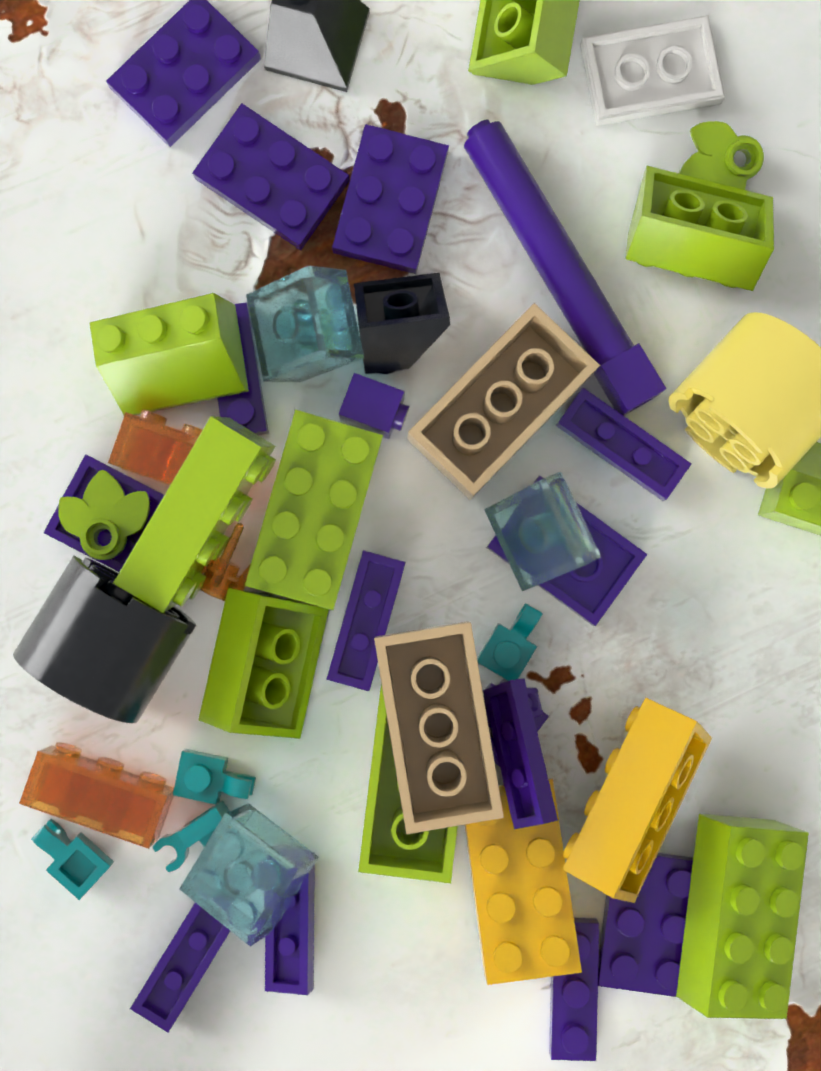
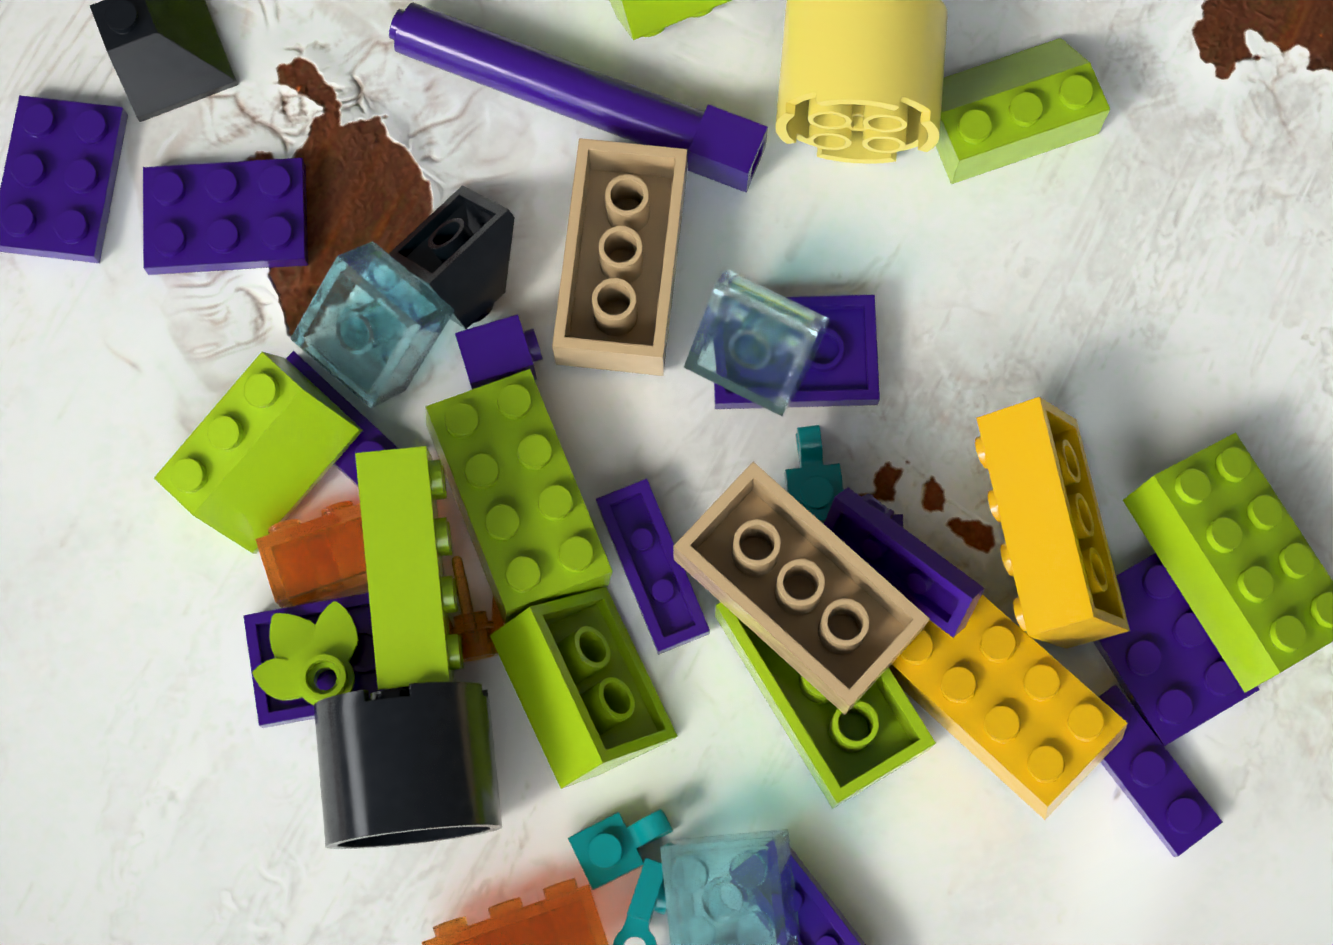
camera: 30 degrees left, 10 degrees down
dark purple plate [332,124,449,274] -> none
dark purple plate [555,387,692,501] -> none

